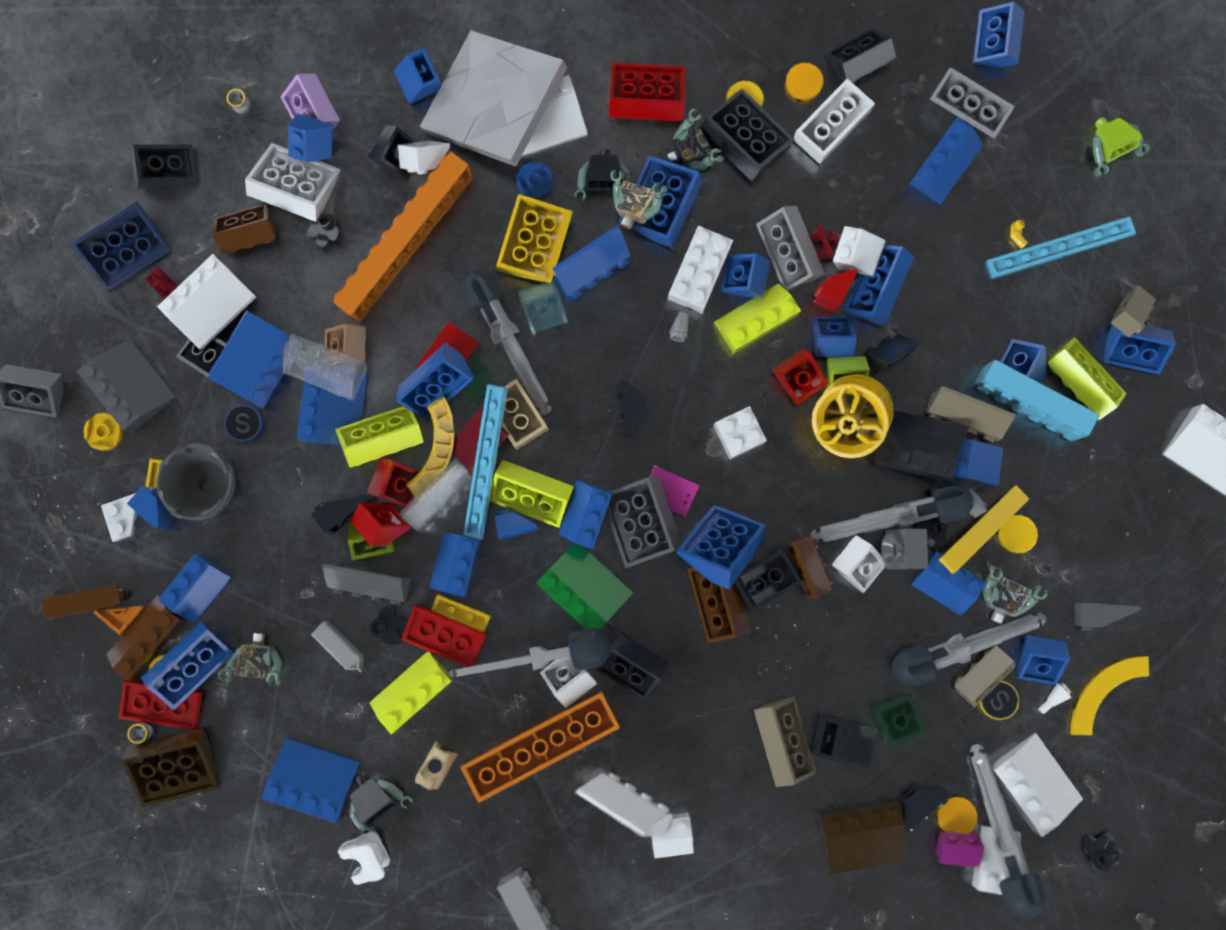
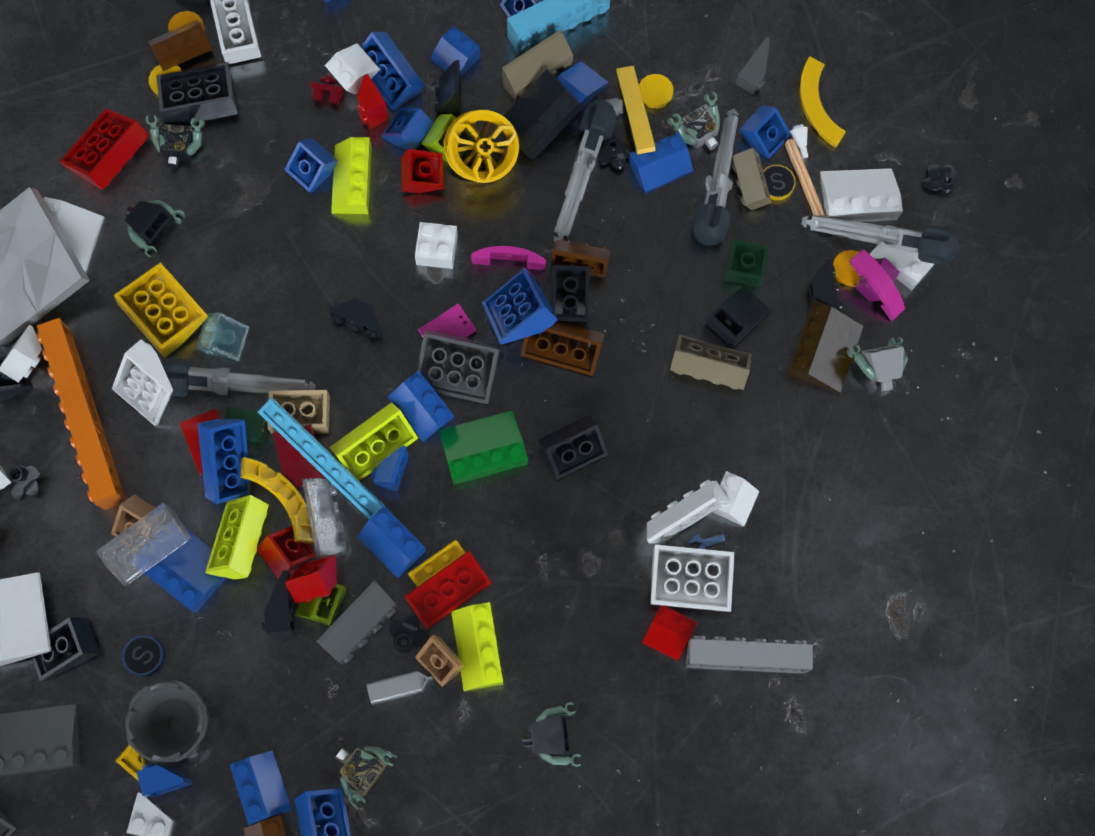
camera: 65 degrees left, 10 degrees down
yellow tile [84,413,124,451] -> none
blue slope [207,311,302,408] -> none
blue slope [261,738,360,823] -> none
white piece [338,831,390,885] -> none
tan piece [415,741,458,790] -> none
piece [448,628,610,678] -> none
orange brick [461,691,620,803] -> none
blue tile [516,162,554,200] -> none
white slope [540,657,597,708] -> none
blue slope [553,225,630,300] -> none
torso [611,170,667,230] -> none
blue slope [618,155,704,248] -> none
white brick [668,226,733,314] -> none
light grey cone [669,312,689,342] -> none
light grey slope [756,206,825,292] -> none
white slope [832,535,886,593] -> none
dark grey piece [881,529,928,569] -> none
none -> white slope [112,339,173,427]
none -> reddish brown slope [148,20,212,71]
none -> medium nougat slope [415,635,465,687]
none -> blue slope [430,25,481,77]
none -> dark pink slope [471,246,546,270]
none -> red slope [642,605,697,661]
none -> white slope [651,545,734,612]
none -> medium blue bar [688,533,725,549]
none -> light nougat axle [785,139,826,217]
none -> light grey torso [846,337,908,391]
none -> dark pink slope [849,250,905,320]

